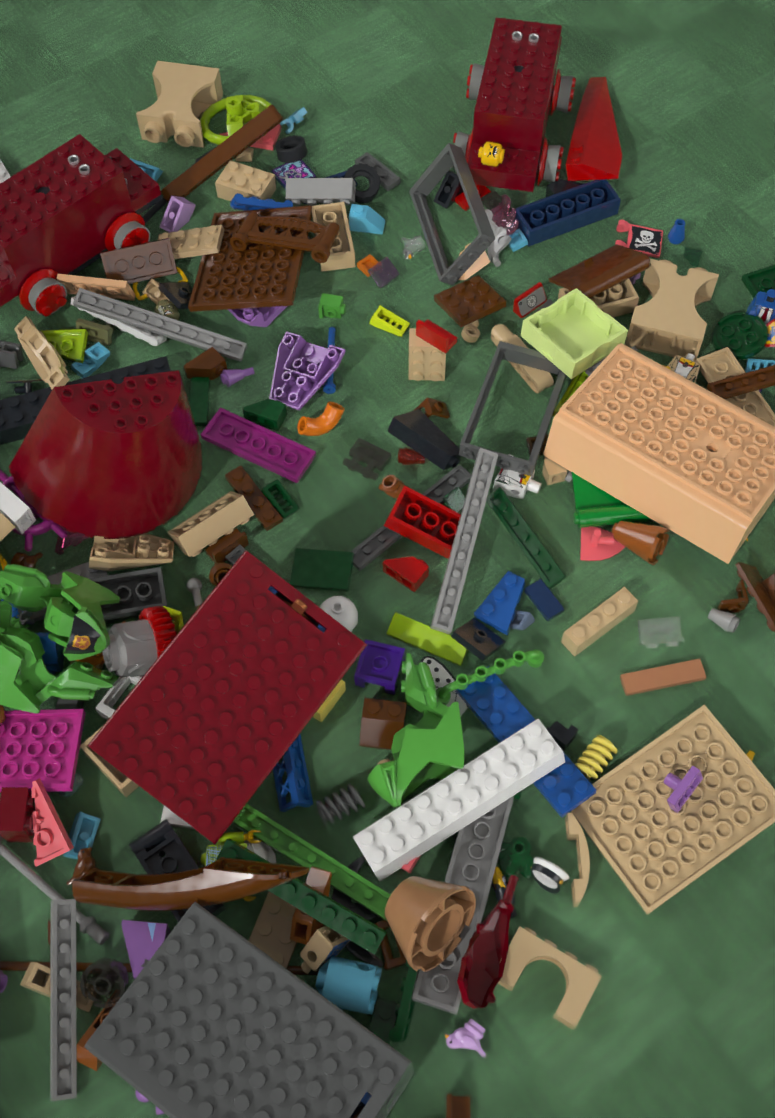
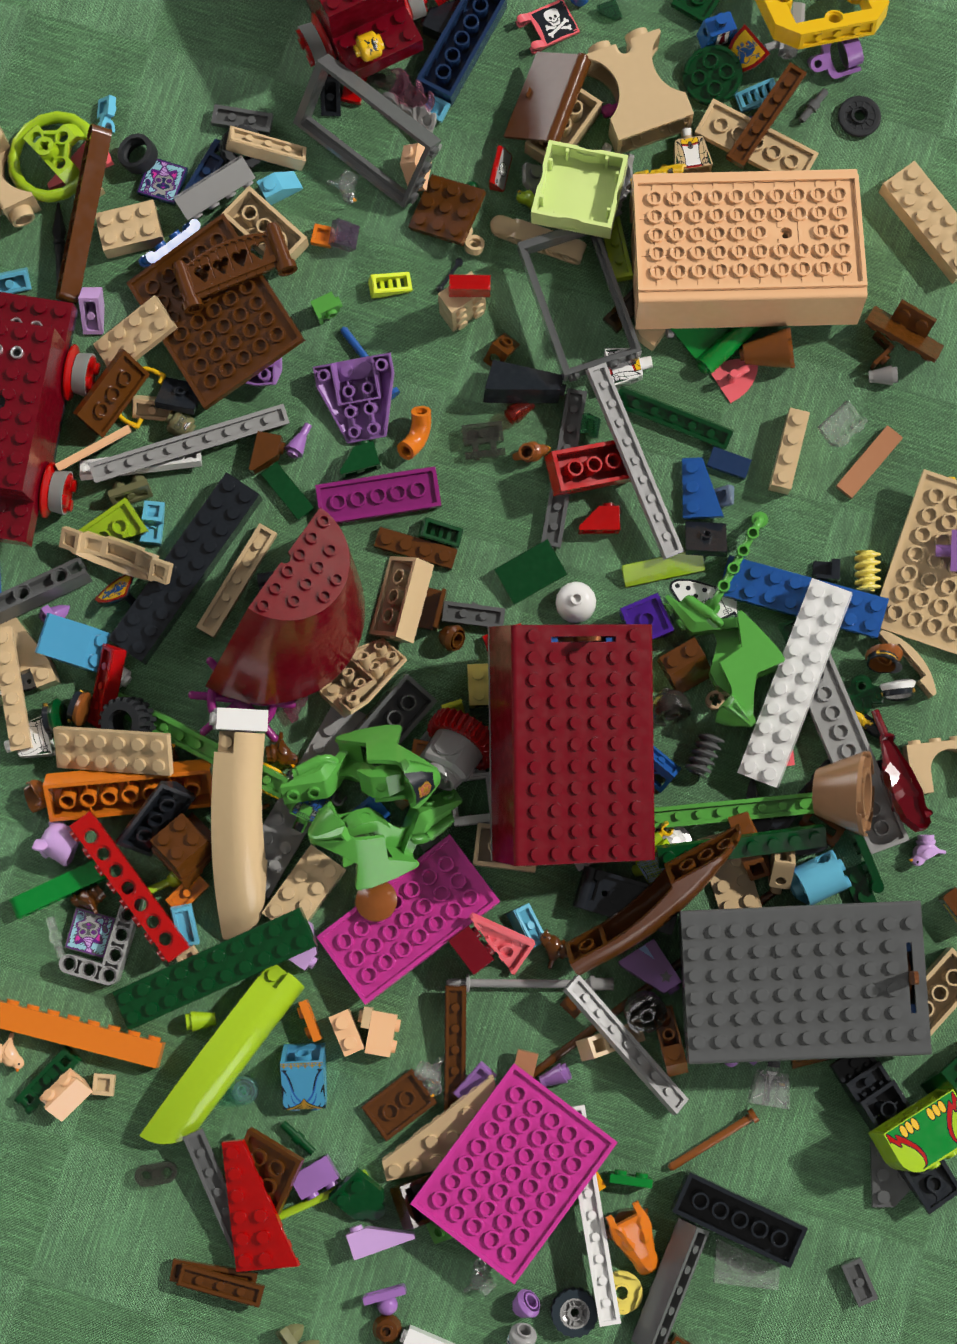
camera: 35 degrees left, 20 degrees up
light grey bar [186,578,203,609] -> none
none -> tan slope [226,126,307,171]
none -> clear smoke cylinder [653,688,692,726]
none -> dark orange piece [865,643,903,673]

